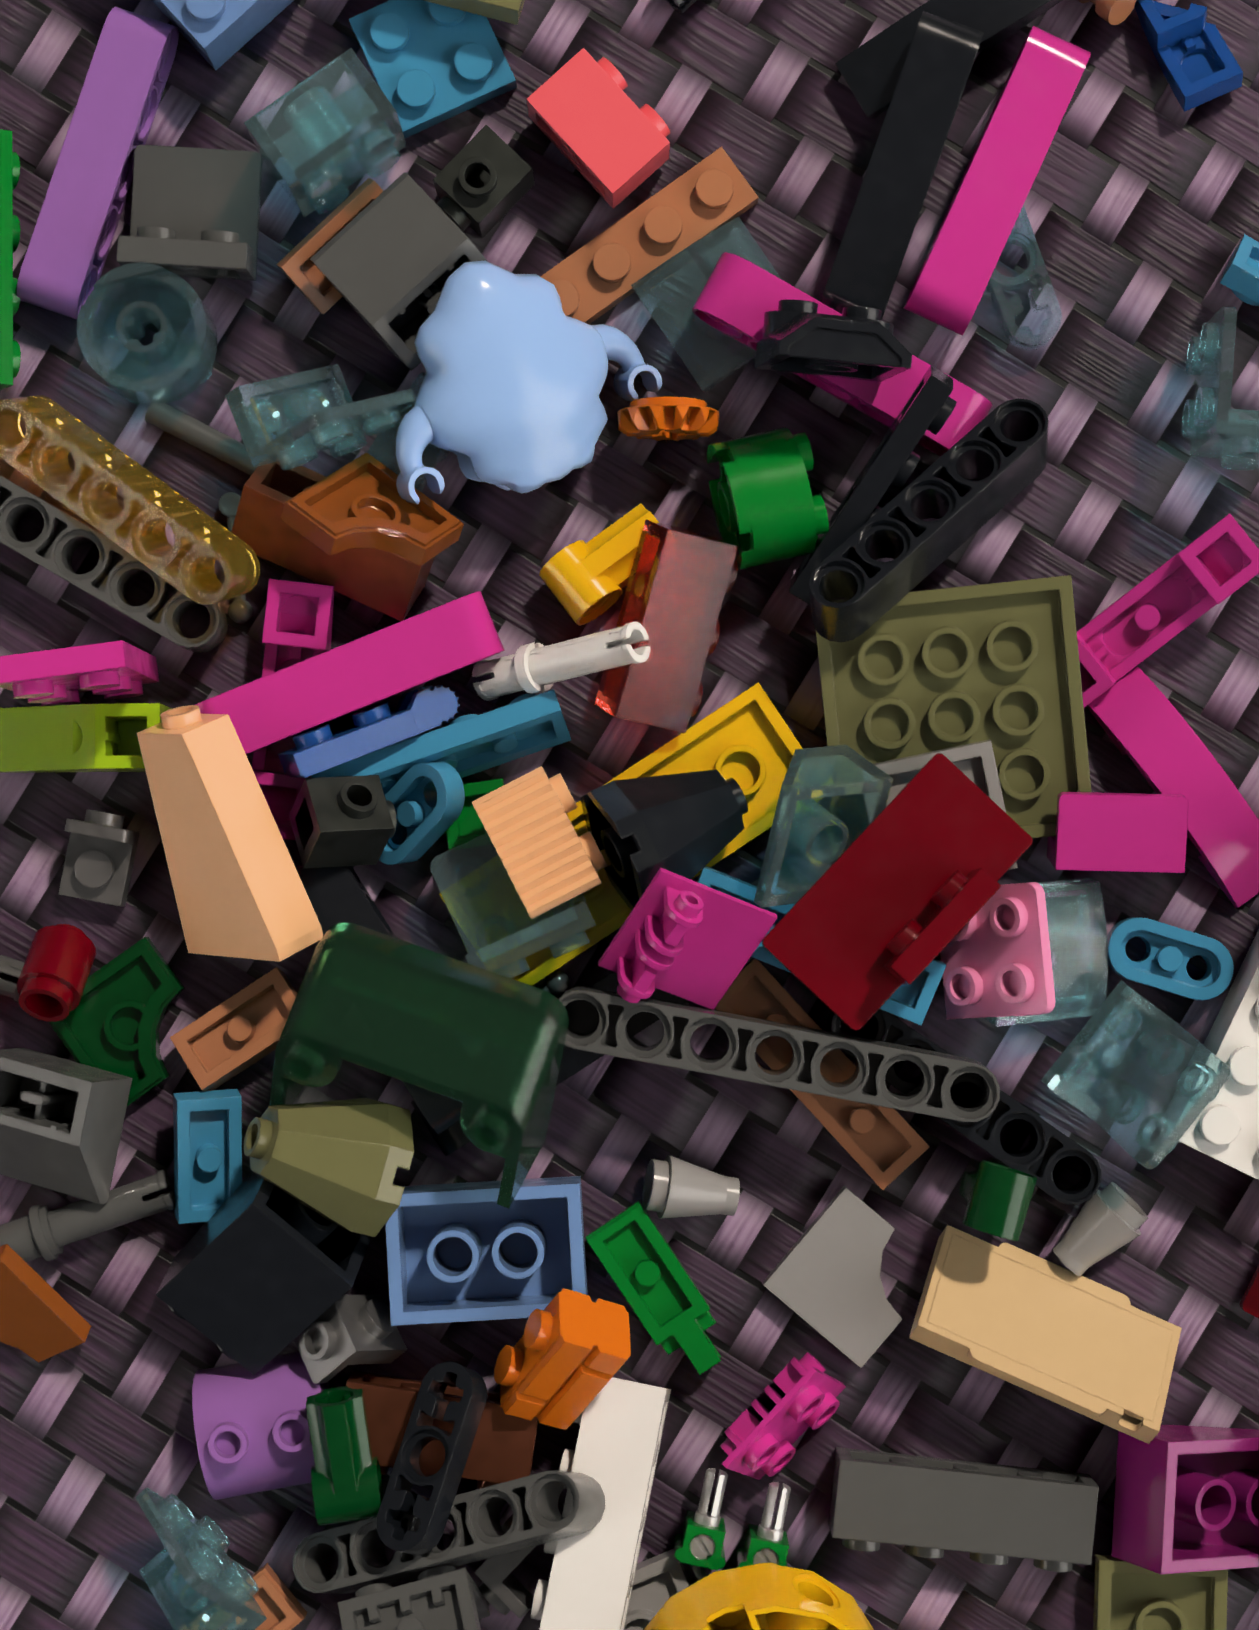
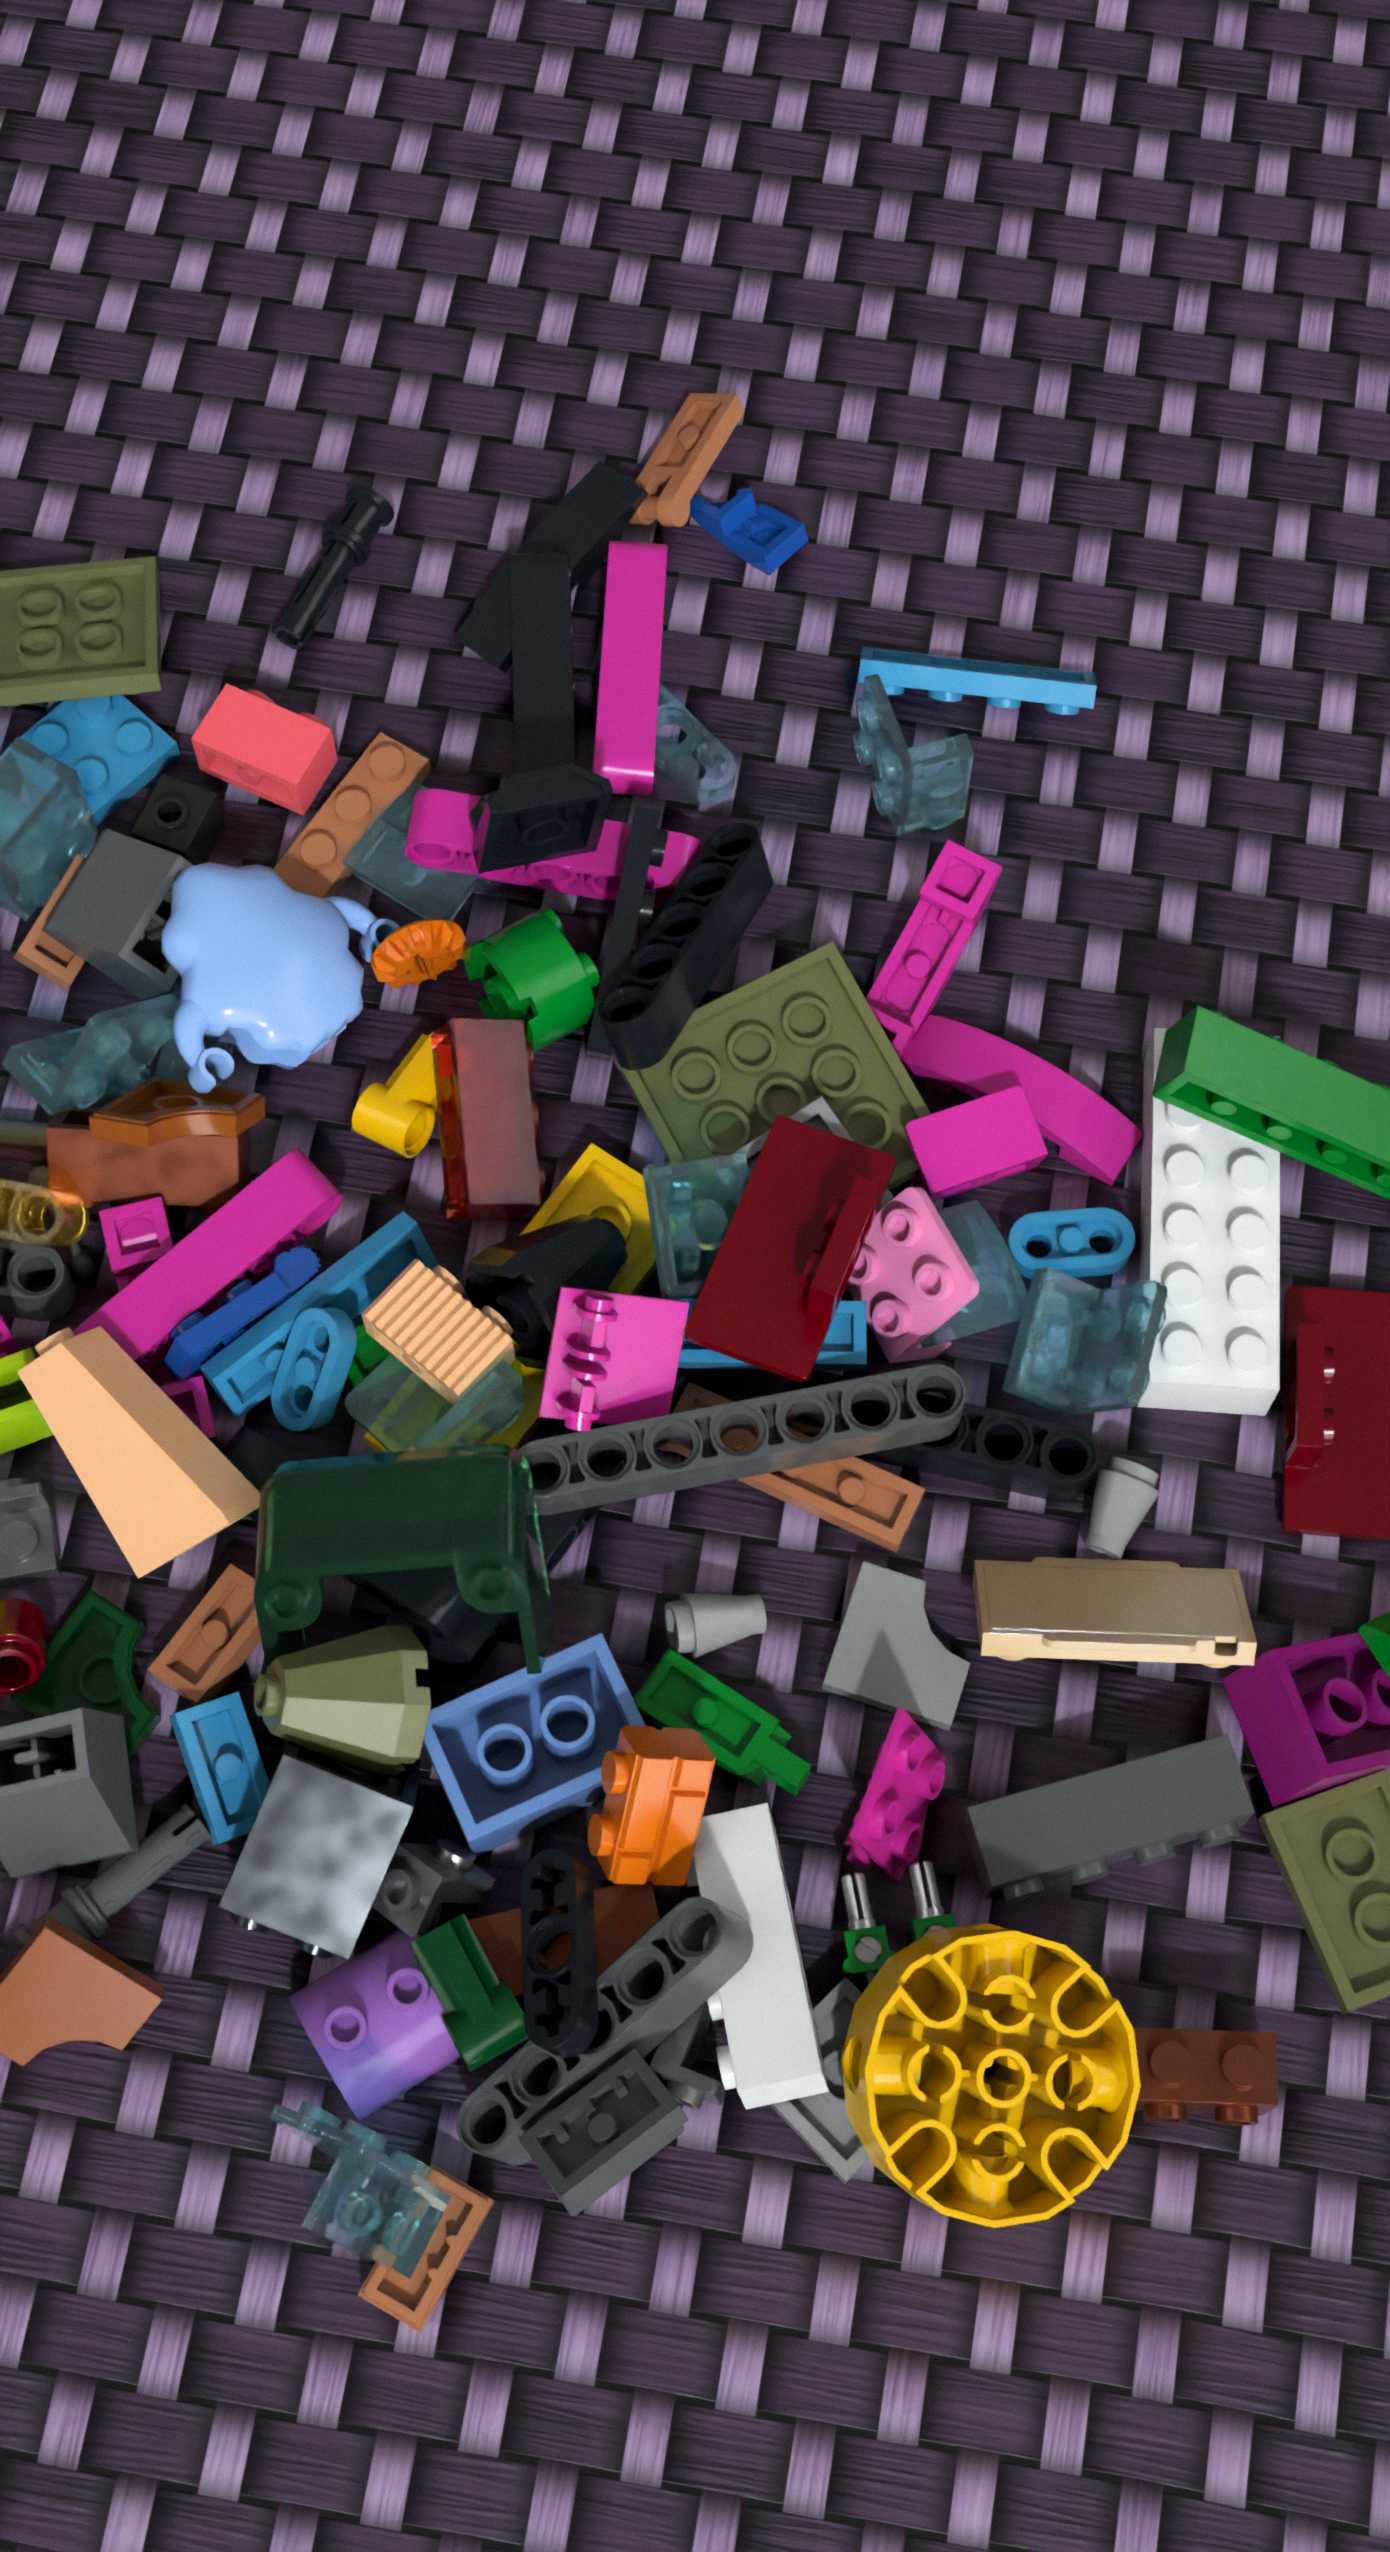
camera: 25 degrees left, 20 degrees down
pearl dark grey brick [289,775,397,869] -> none
white pin [472,621,651,701] -> none
dark green piece [959,1160,1037,1241] -> none

